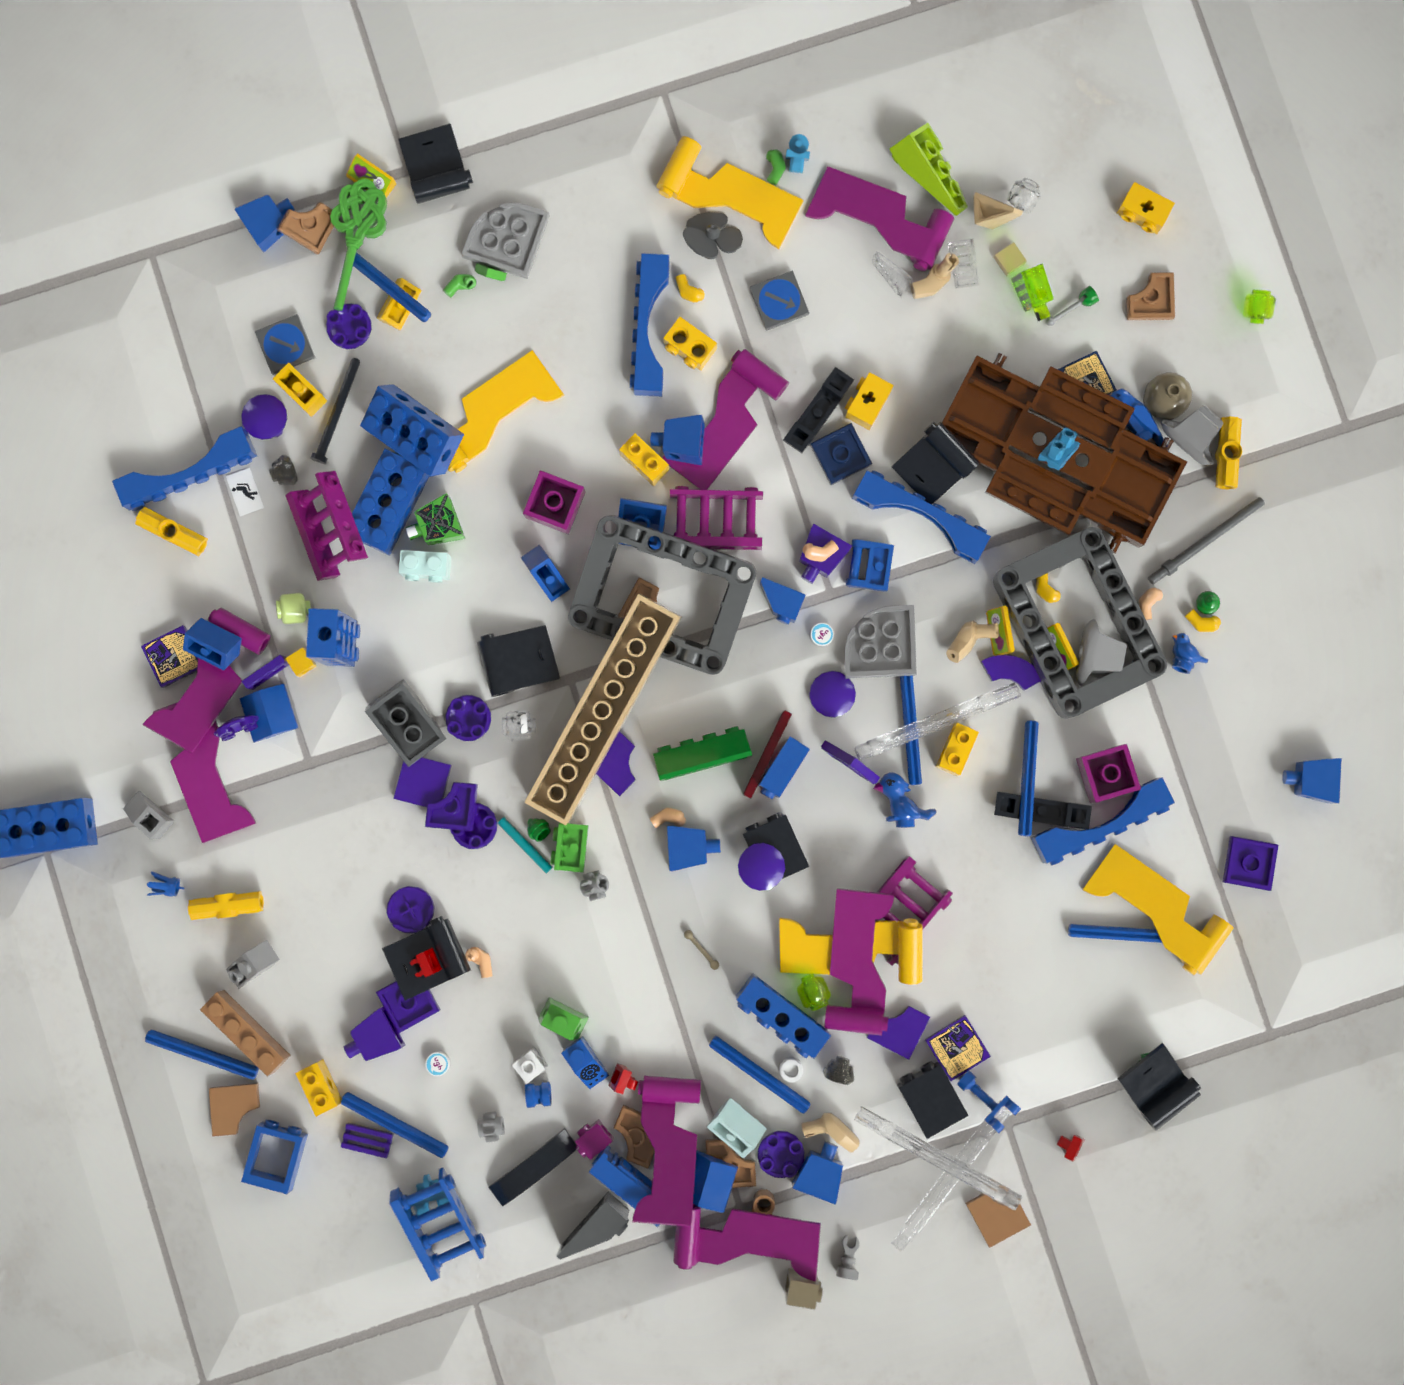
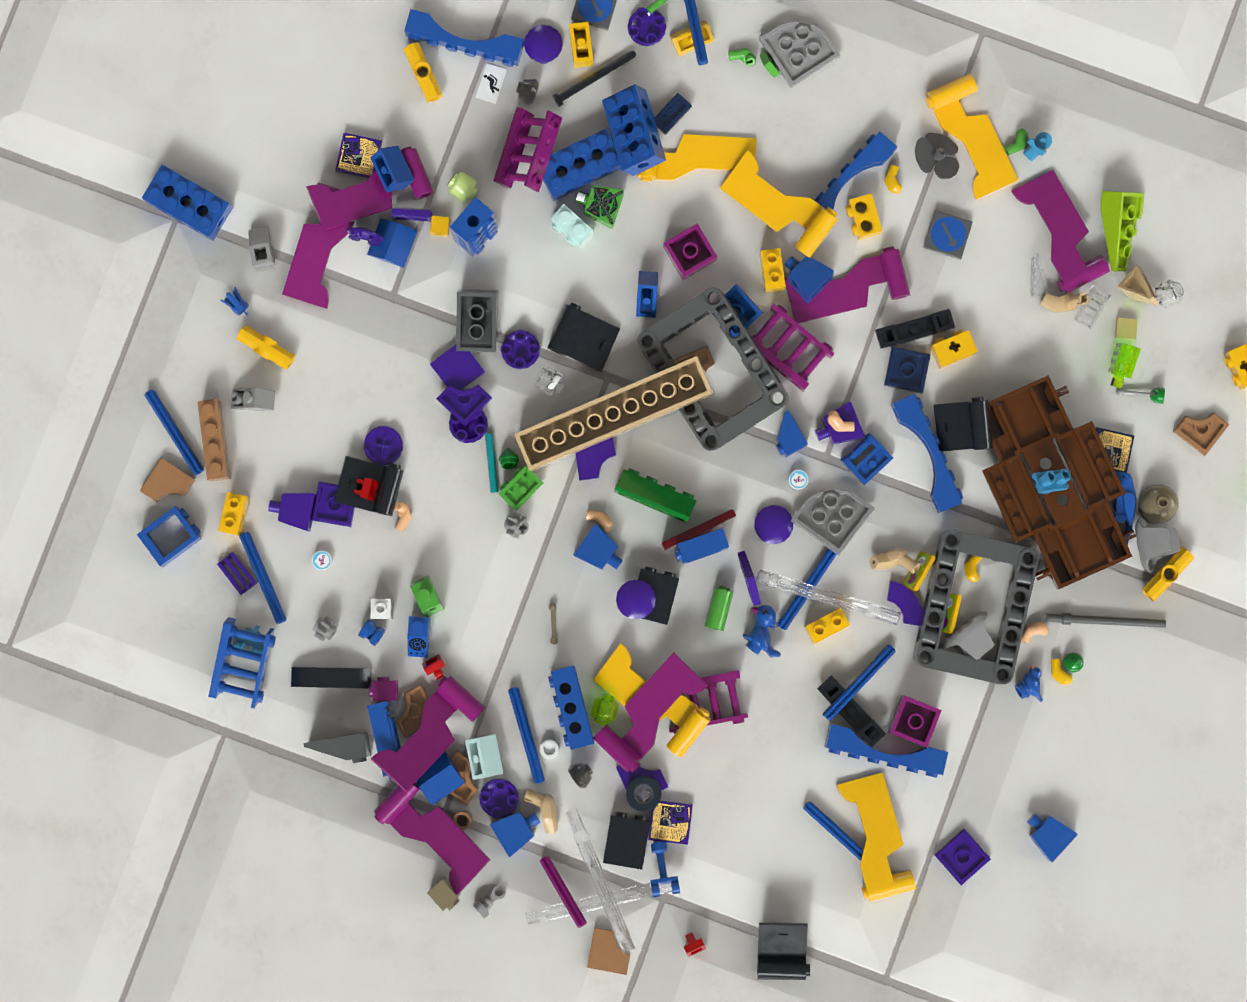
camera: 35 degrees right, 0 degrees up
none -> magenta axle [540,856,587,928]
none -> black wheel [626,776,662,812]
none -> dark blue plate [654,93,692,135]
none -> bright green brick [705,585,733,631]
none -> yellow door [720,150,838,258]

